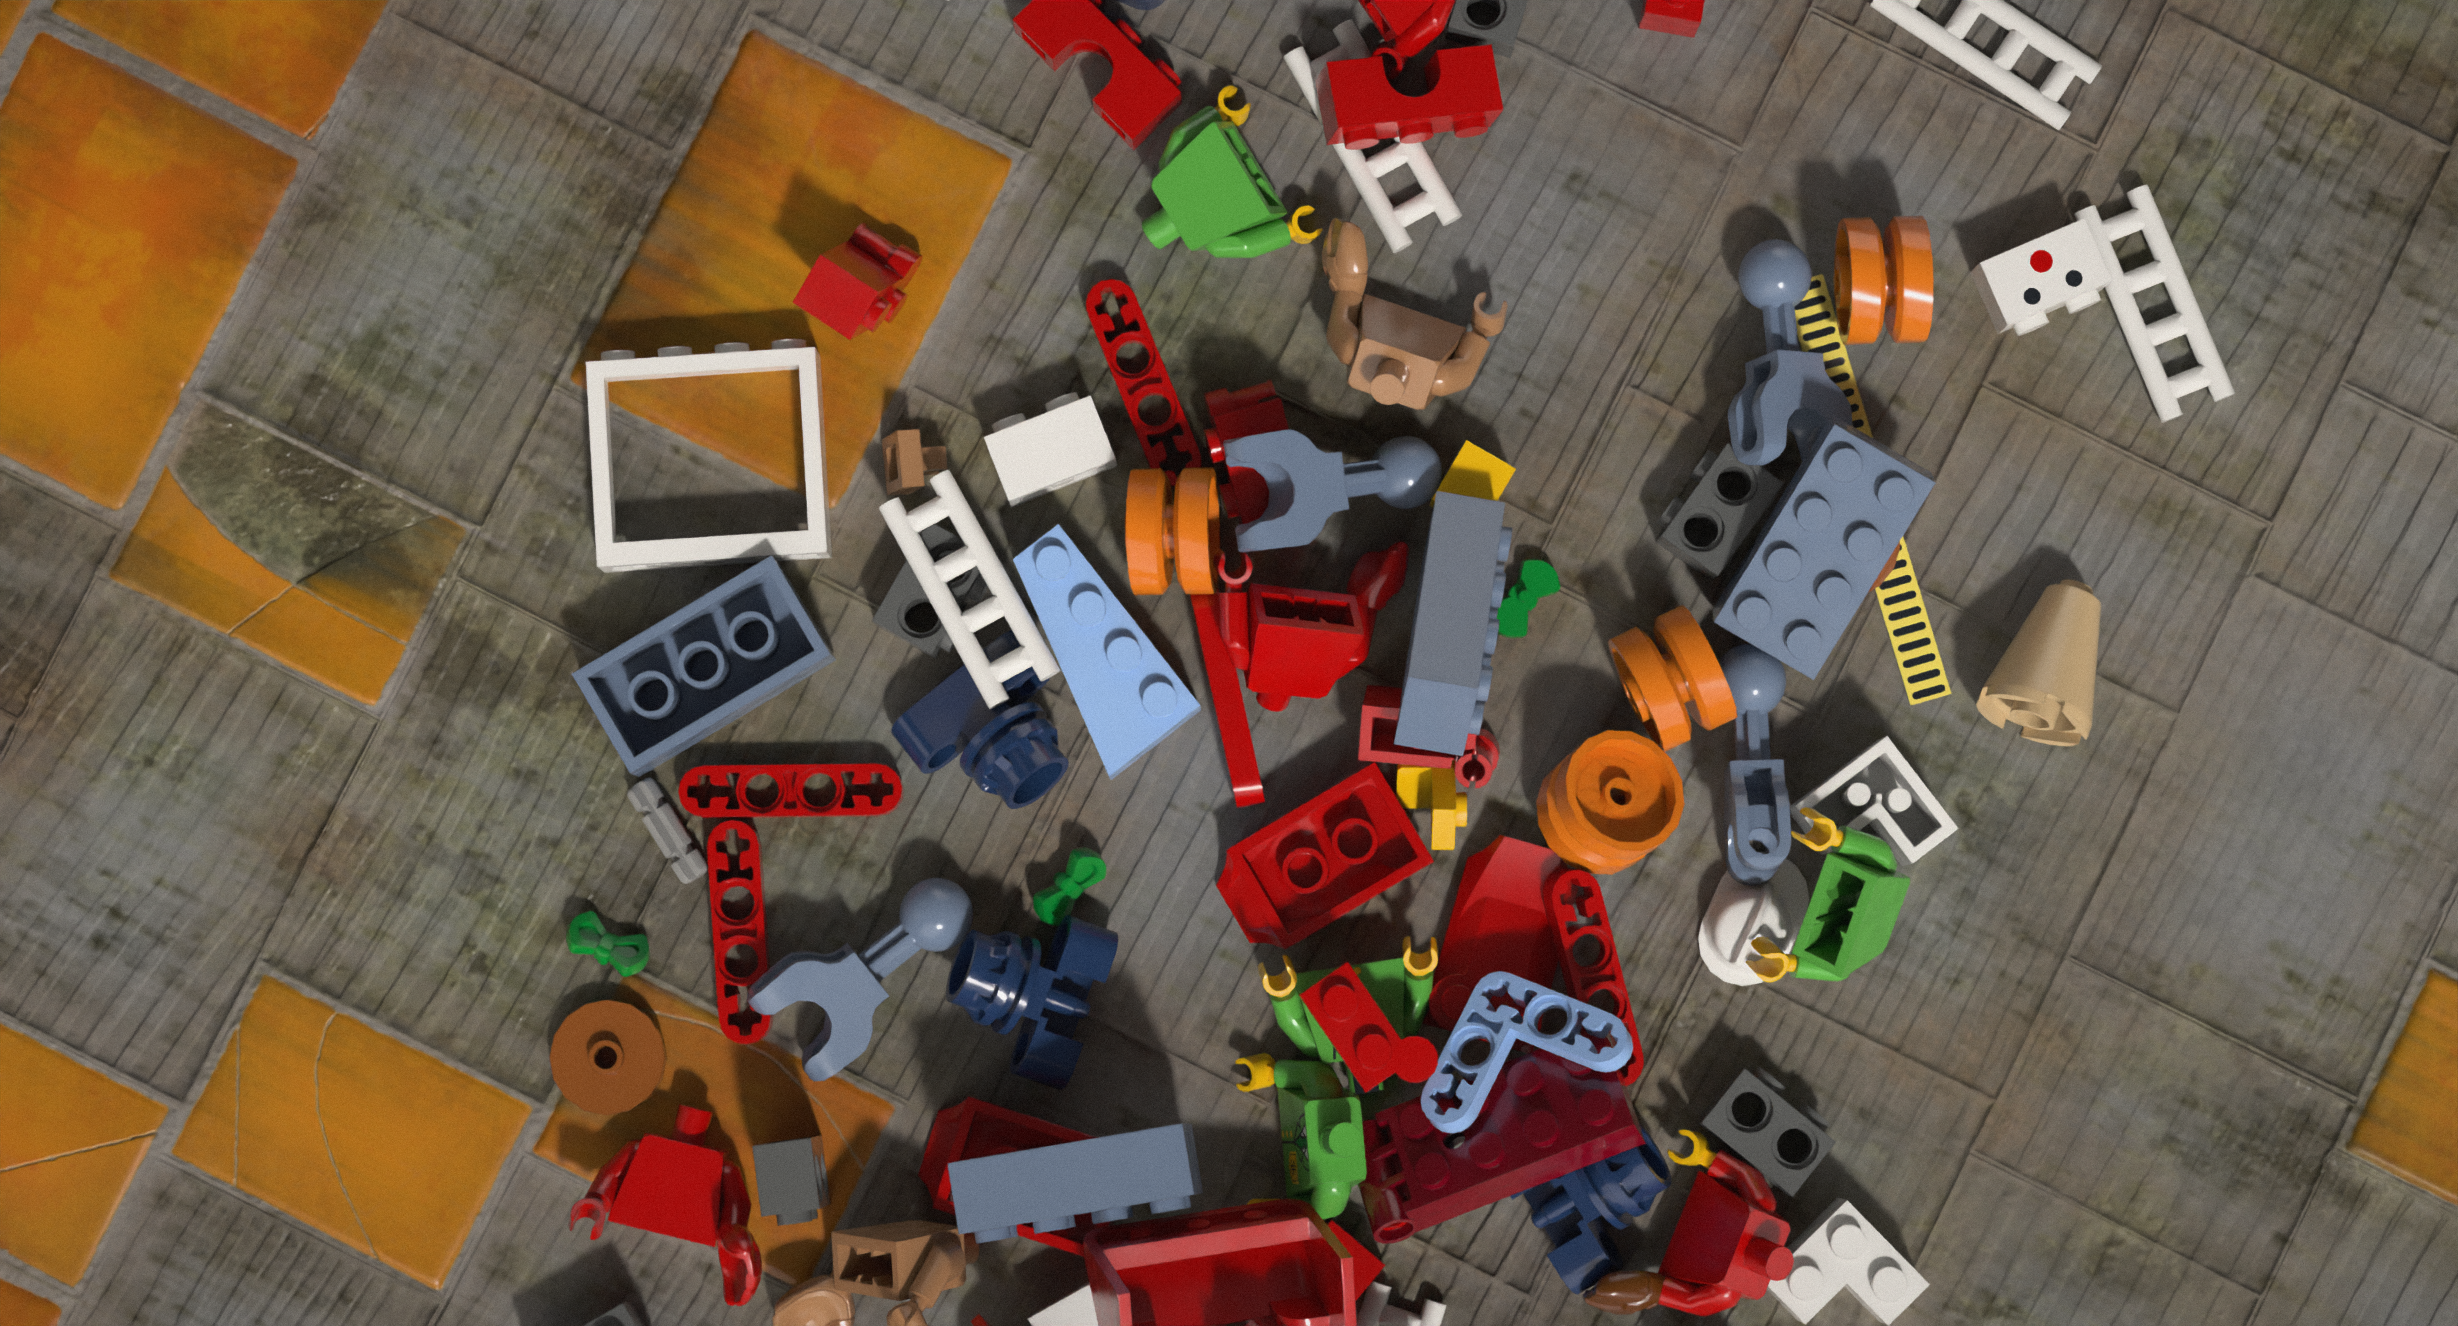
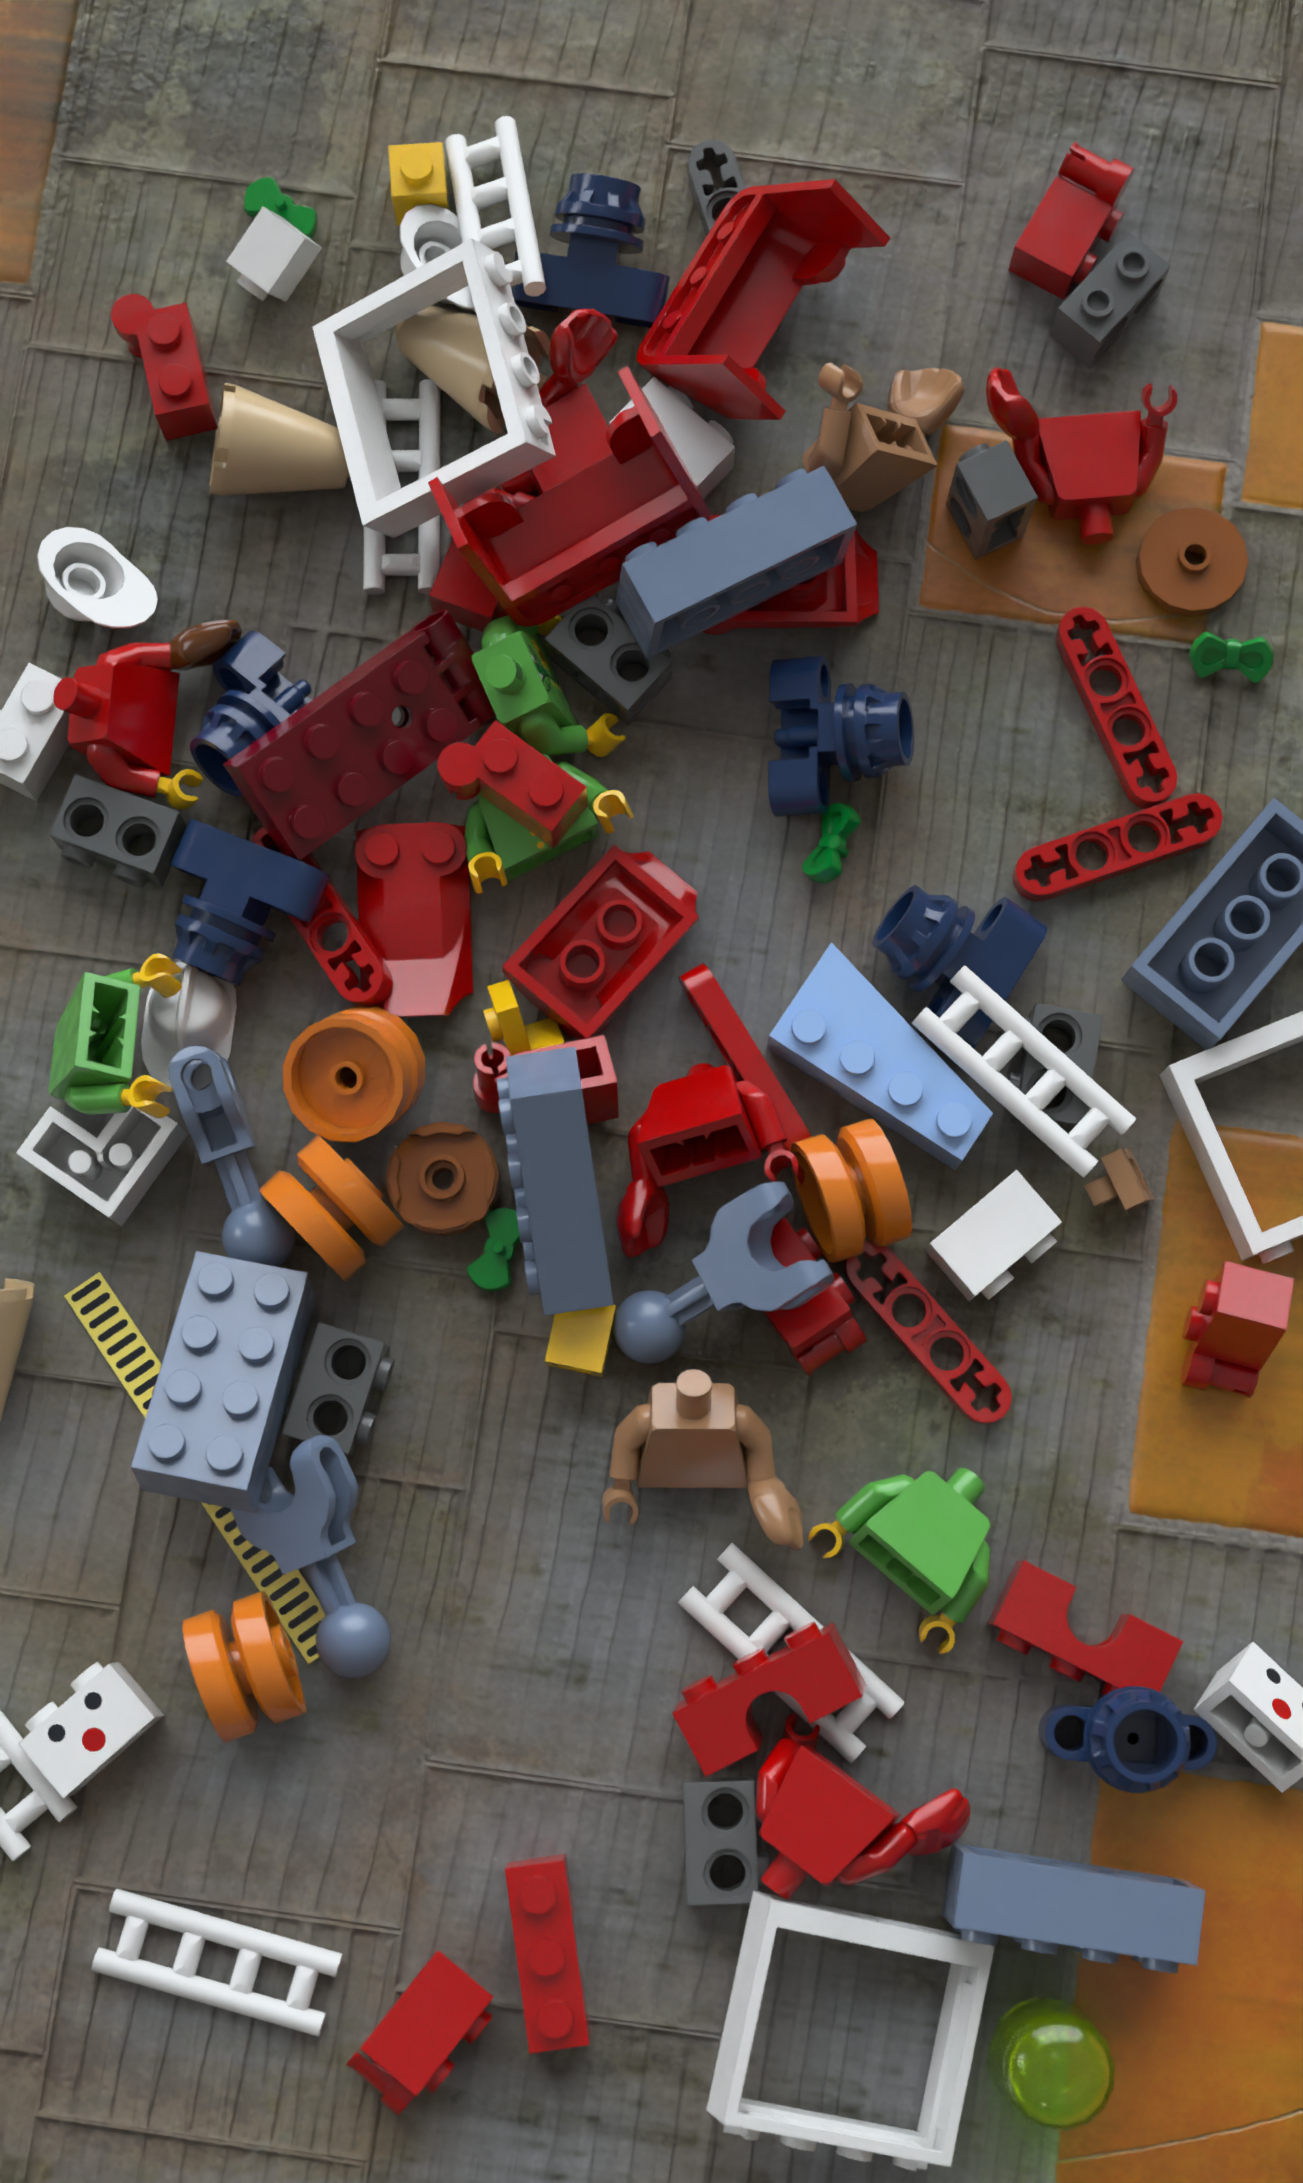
camera: 160 degrees right, 5 degrees down
light grey axle [627,778,708,884] -> none
sand blue piece [747,878,973,1081] -> none
light blue beam [1421,971,1633,1134] -> none
none -> dark blue beam [170,819,330,986]
none -> dark orange plate [385,1121,501,1237]
none -> dark grey brick [544,595,672,726]

